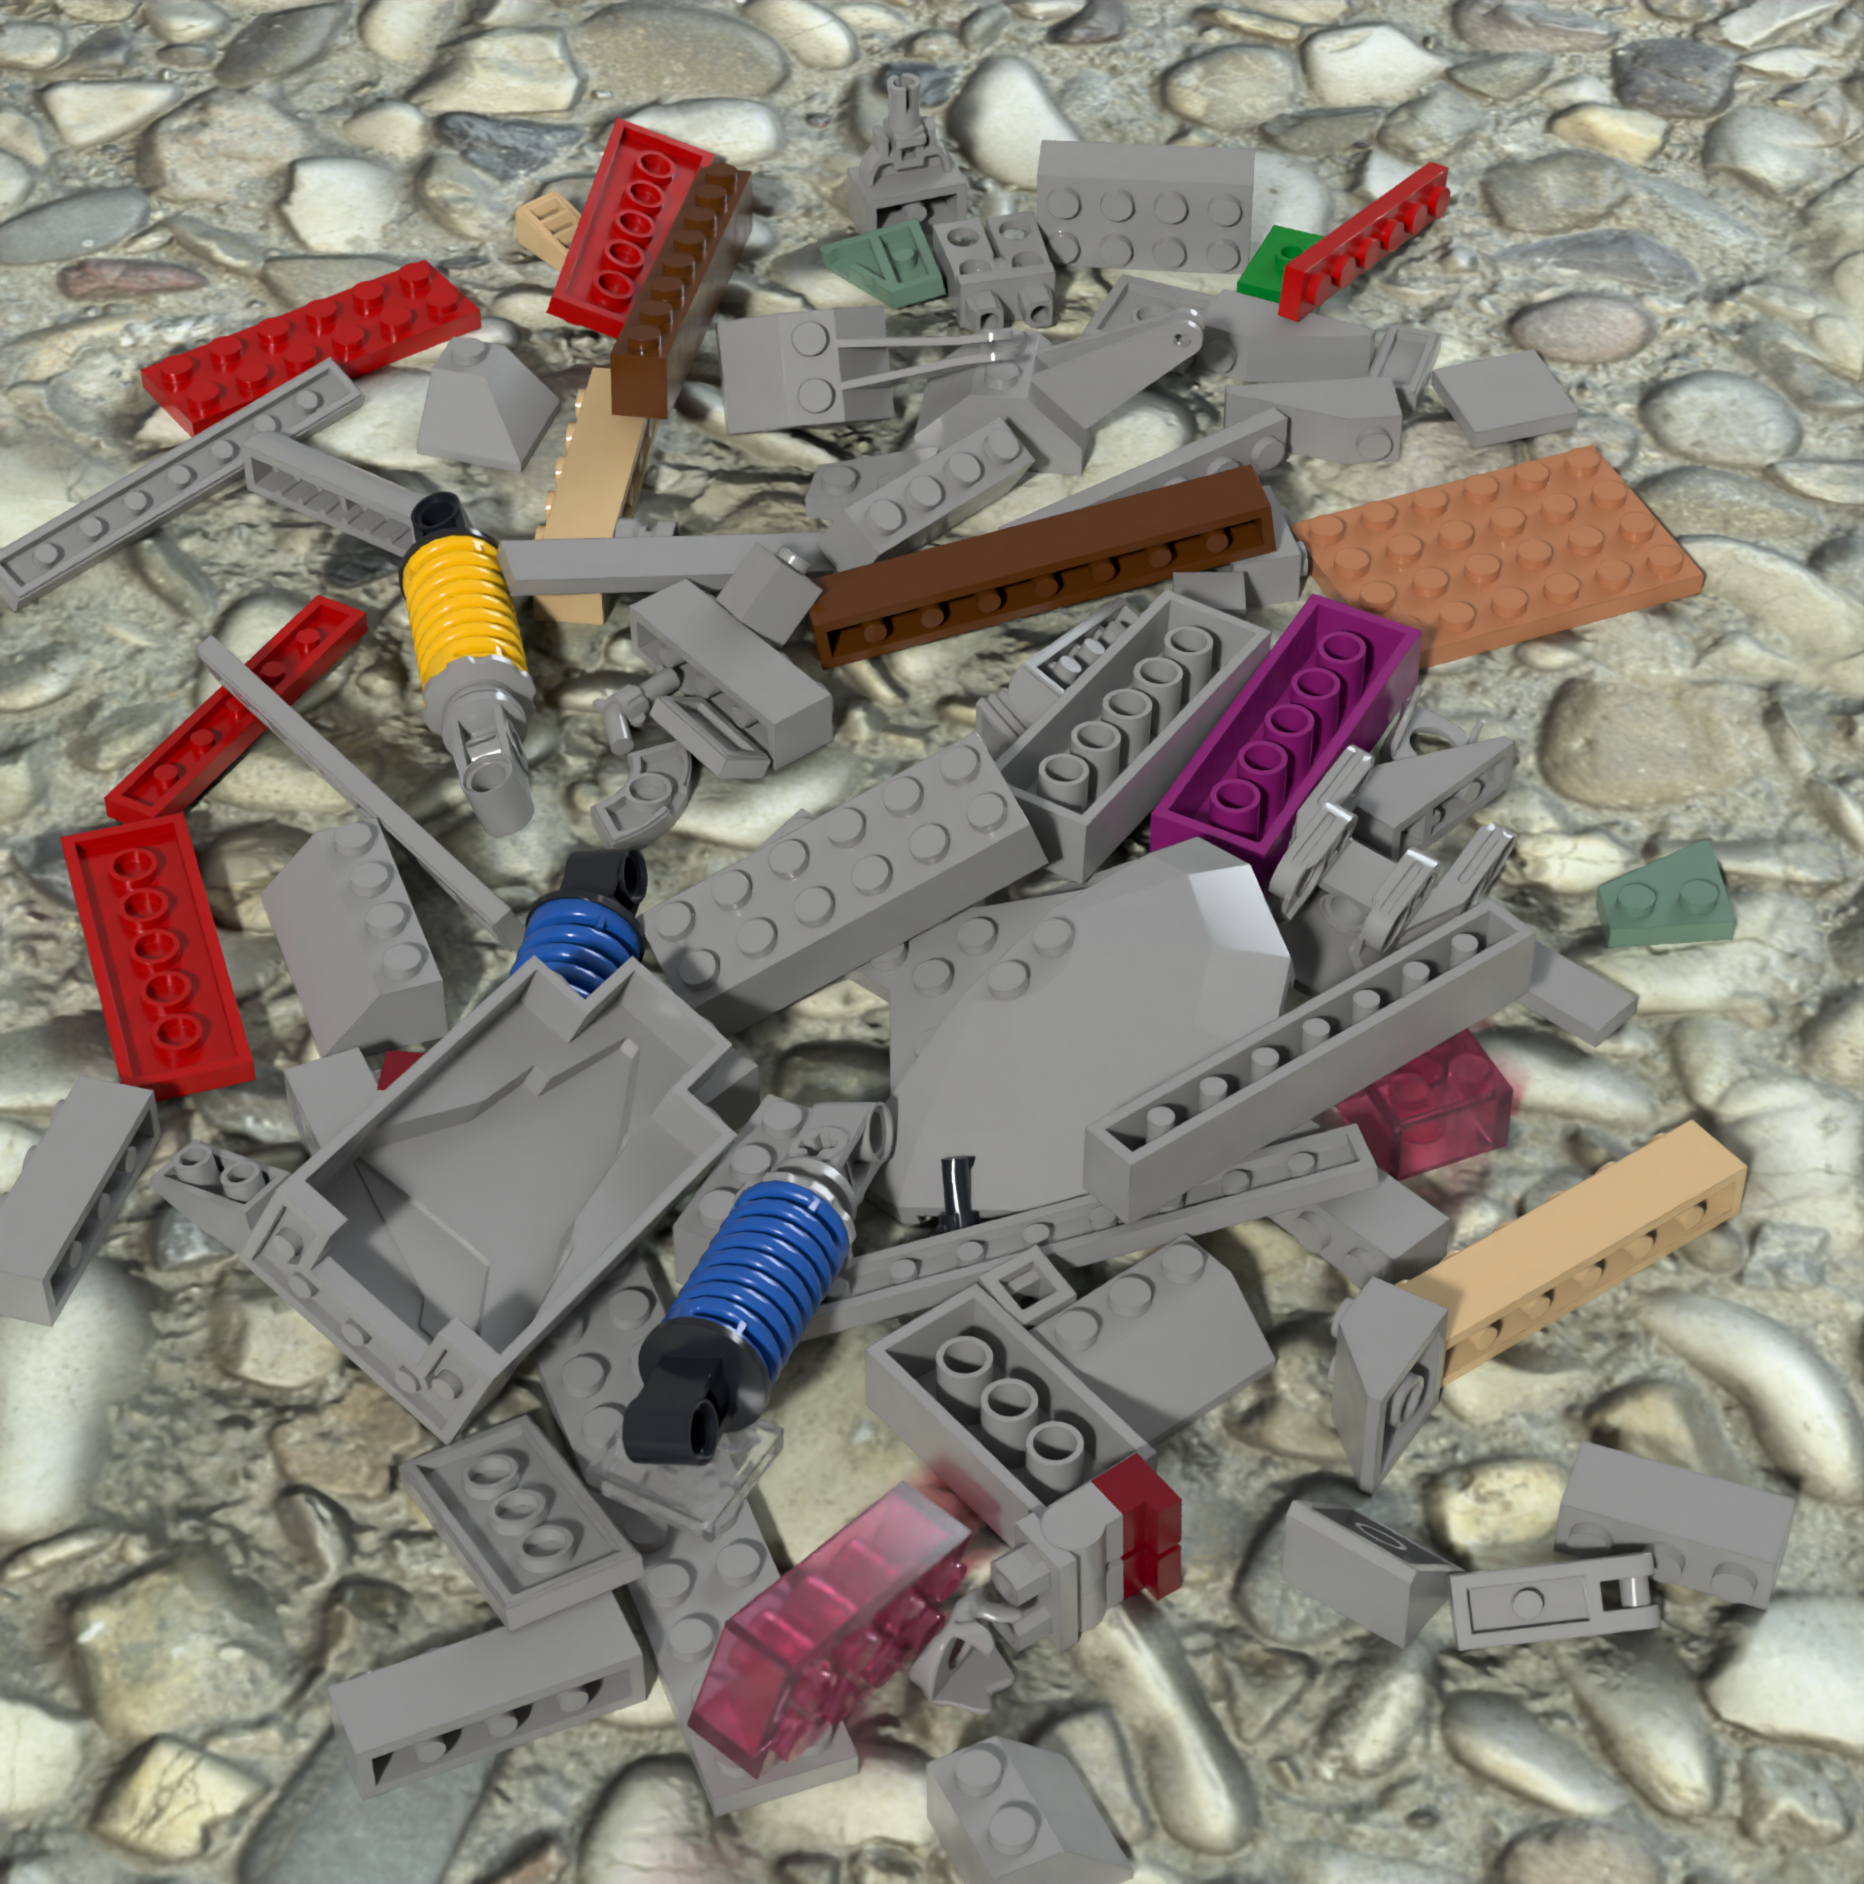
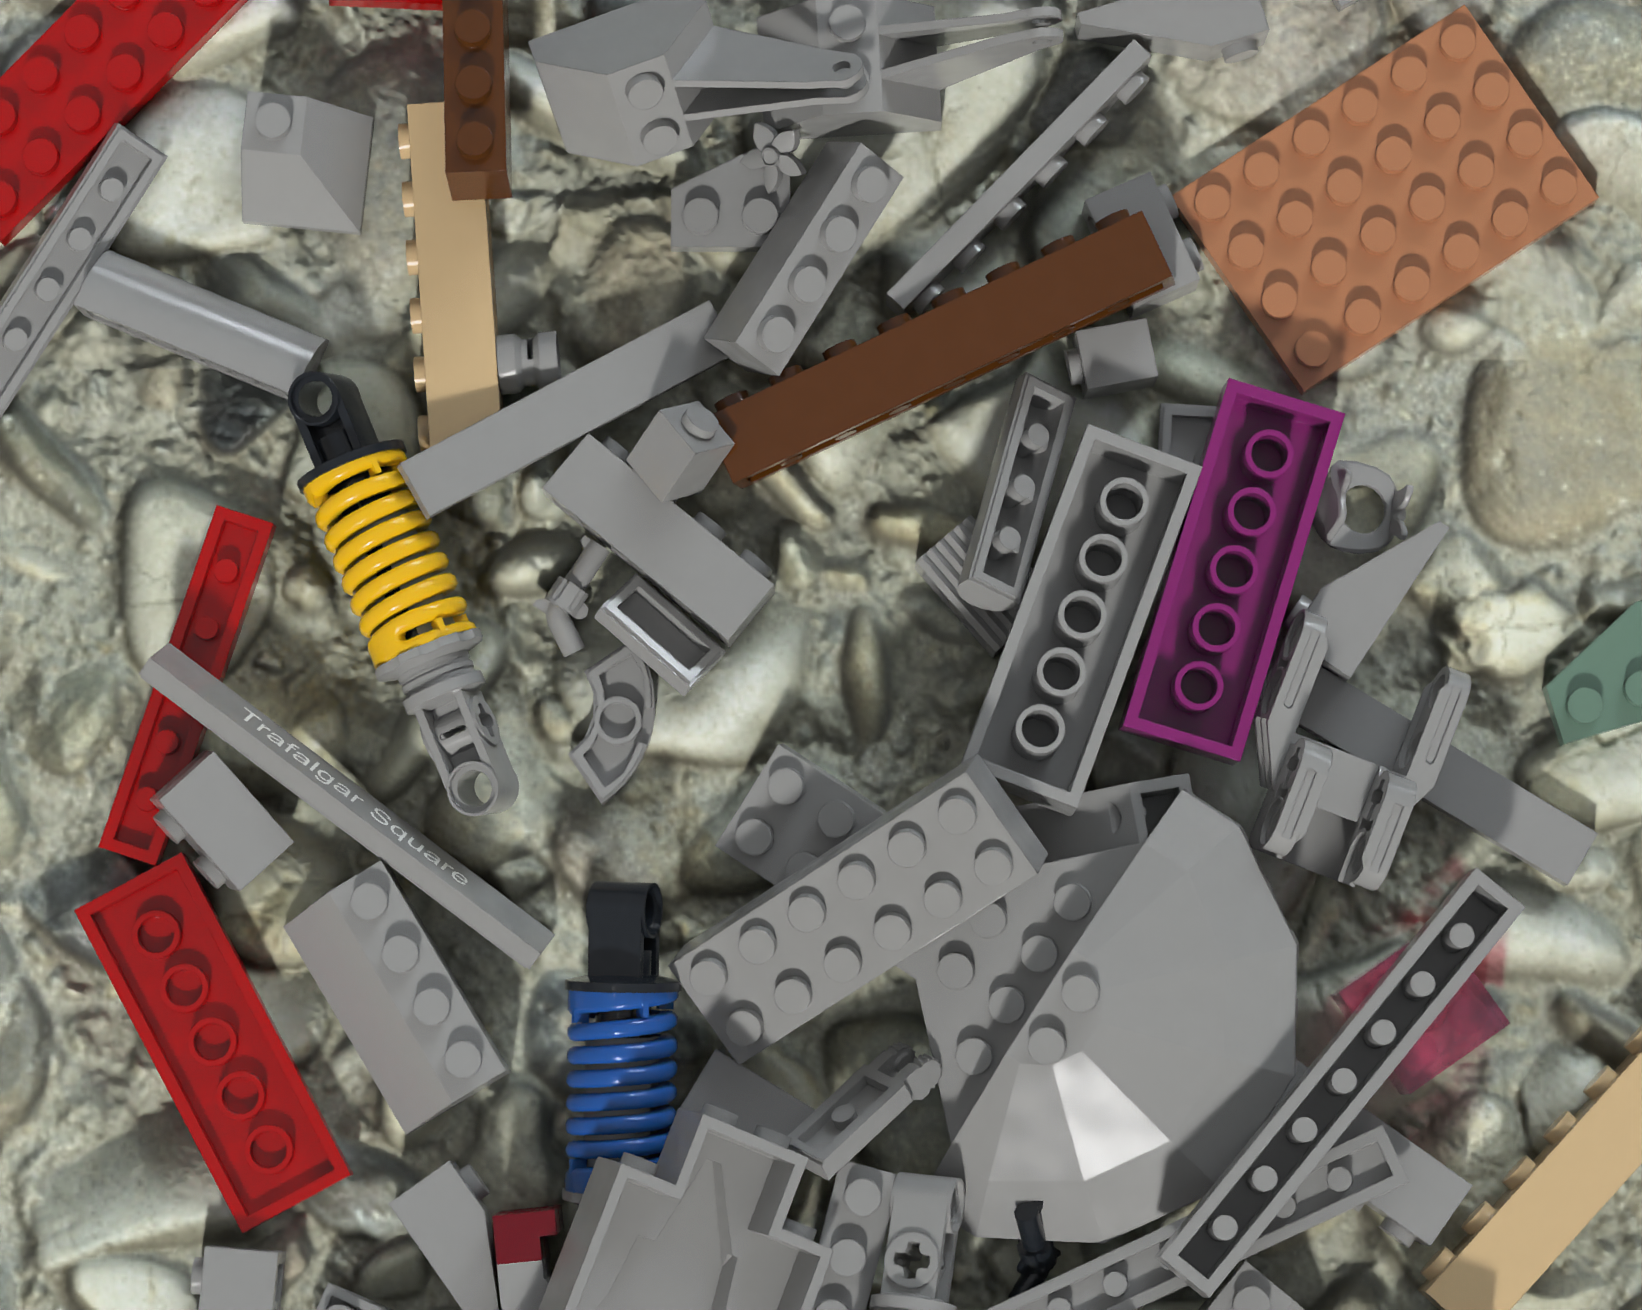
camera: 10 degrees left, 40 degrees up
none -> light grey brick [150,751,294,891]
none -> light grey plant [740,121,807,194]
none -> light grey hinge [788,1042,942,1181]

